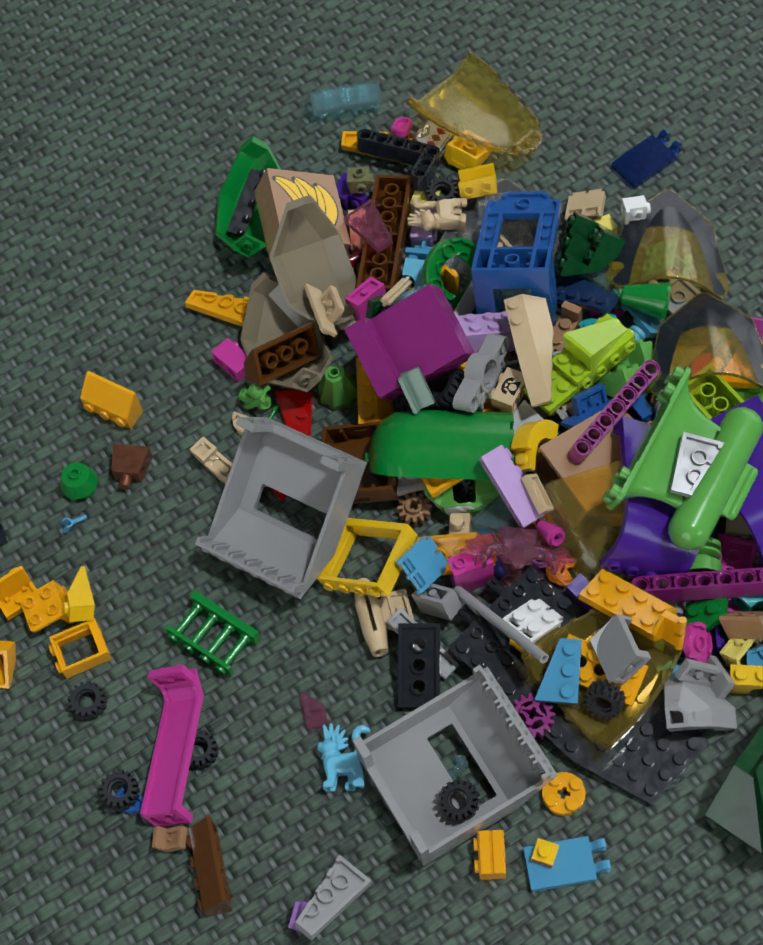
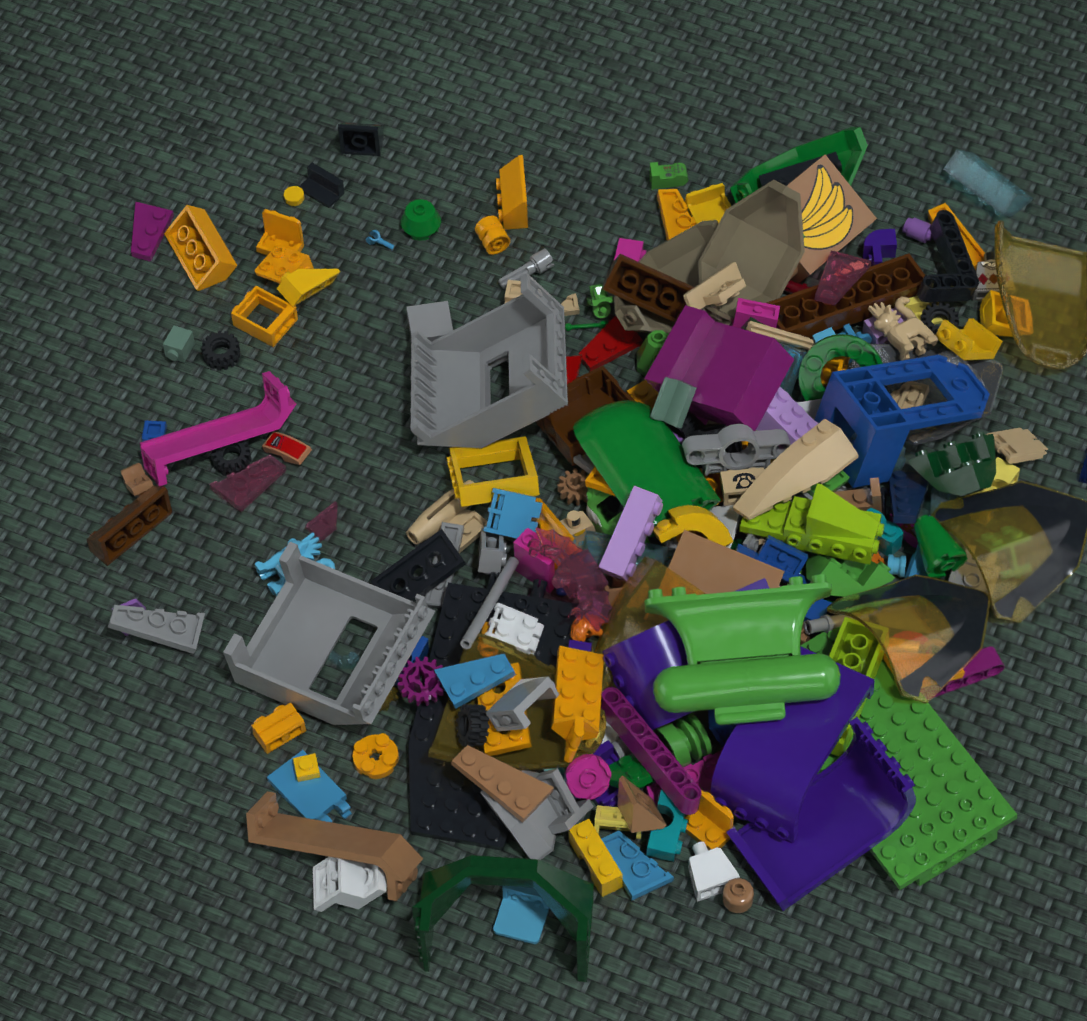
camera: 50 degrees right, 5 degrees down
black tyre [99,769,140,812] -> none
copper torso [112,444,153,490] -> none
green fence [165,590,261,677] -> none
olive brick [347,166,375,194] -> none
dark pink tile [391,117,412,137] -> none
black tyre [438,780,481,821] -> none
tan tile [521,474,554,514] -> none
dark pink cone [536,520,565,546] -> none
magenta beam [569,360,660,463] -> none
white brick [621,195,651,225] -> none
wing [669,432,724,498] -> none
none -> sand green brick [163,325,195,363]
none -> clear pink wing [209,455,286,512]
none -> medium nougat panel [246,791,423,901]
none -> slope [262,431,312,465]
none -> white bracket [313,857,387,912]
none -> light grey piece [407,301,453,342]
none -> medium nougat wing [451,745,554,823]
none -> light orange wheel [475,216,510,255]
none -> light grey piece [498,248,555,289]
none -> bright green leg [649,162,688,190]
none -> yellow panel [685,183,731,224]
none -> medium lavender brick [903,217,933,243]

